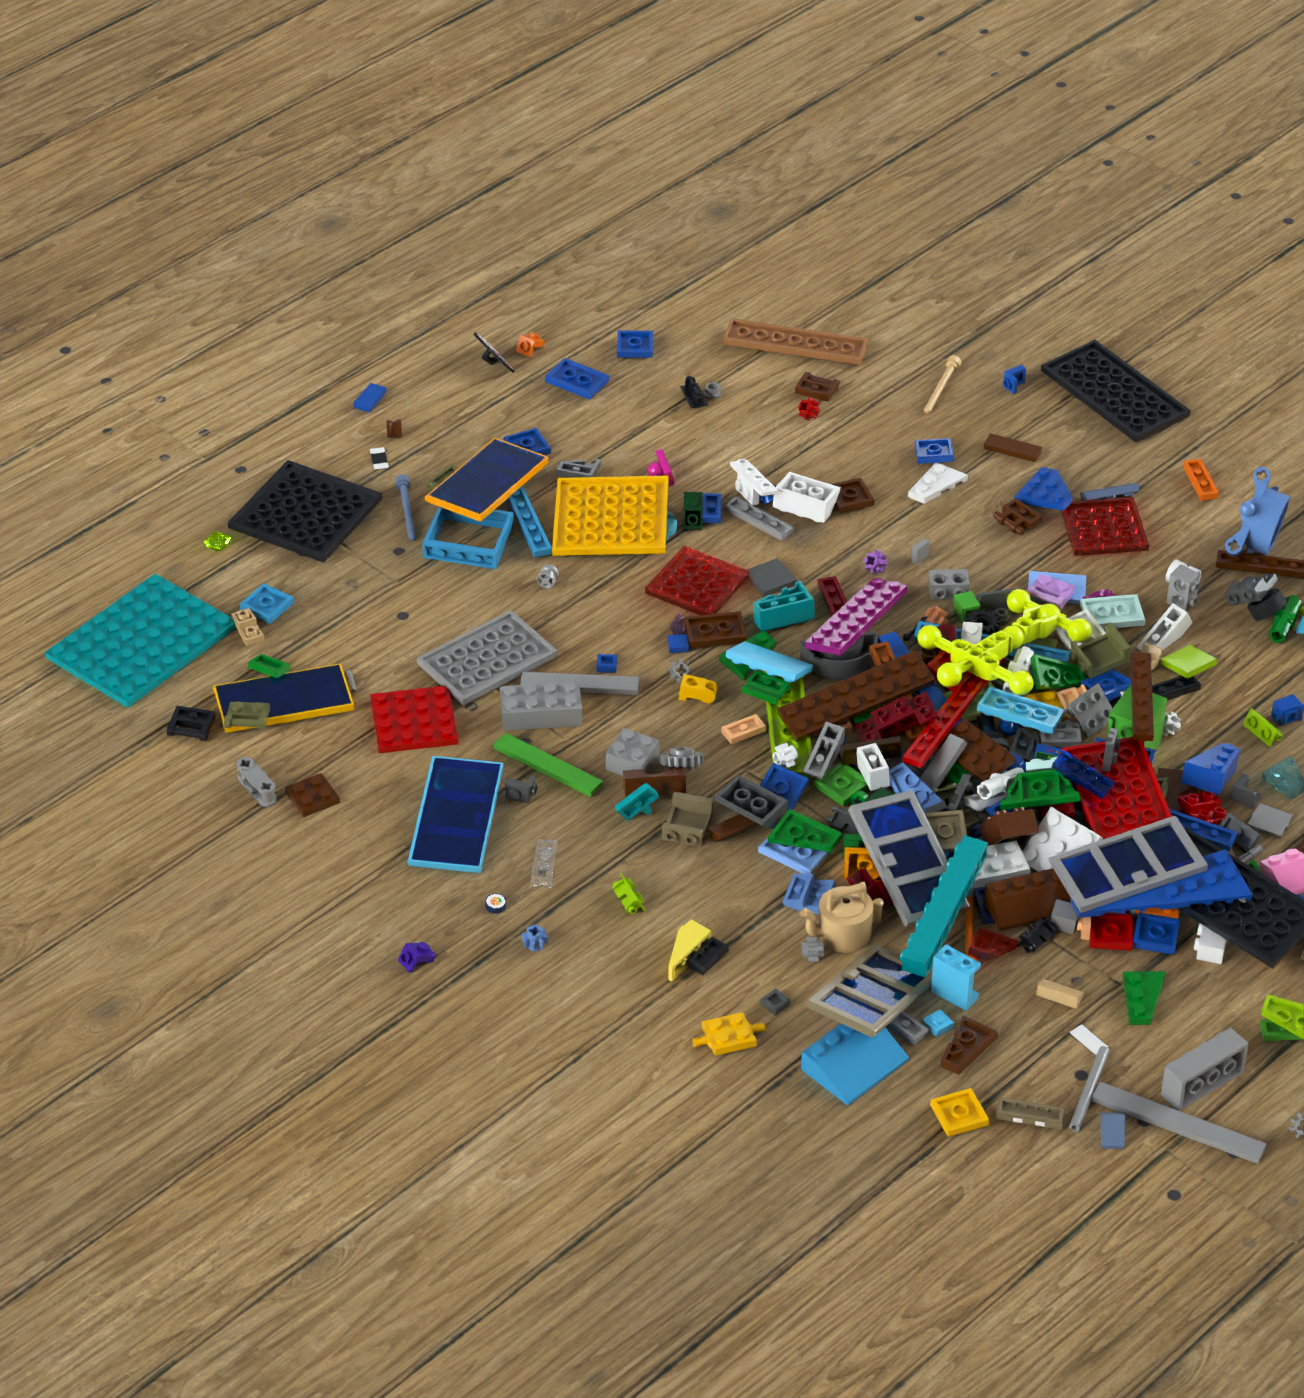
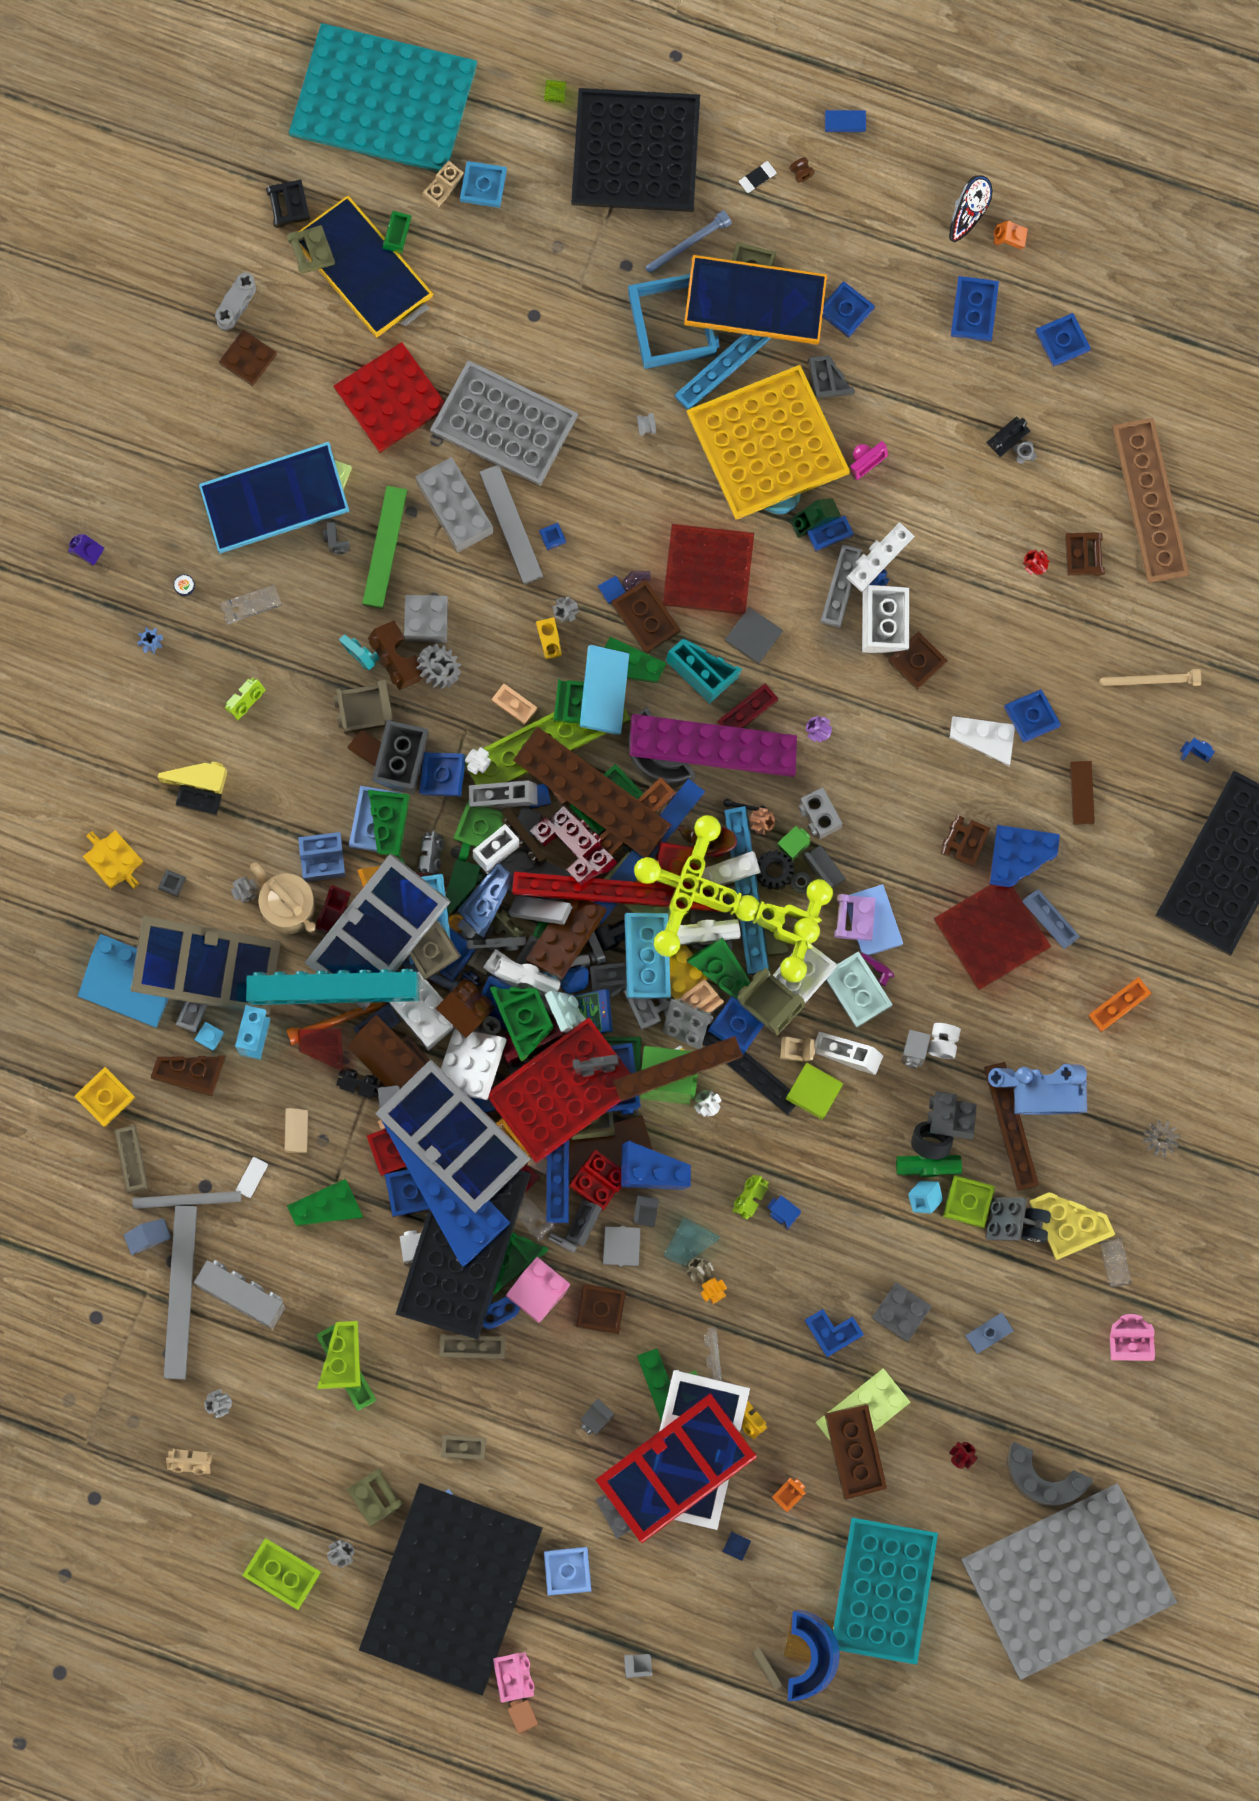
camera: 65 degrees right, 35 degrees up
light grey tile [911,539,930,564] -> none
clear blue plate [1052,750,1115,800] -> none

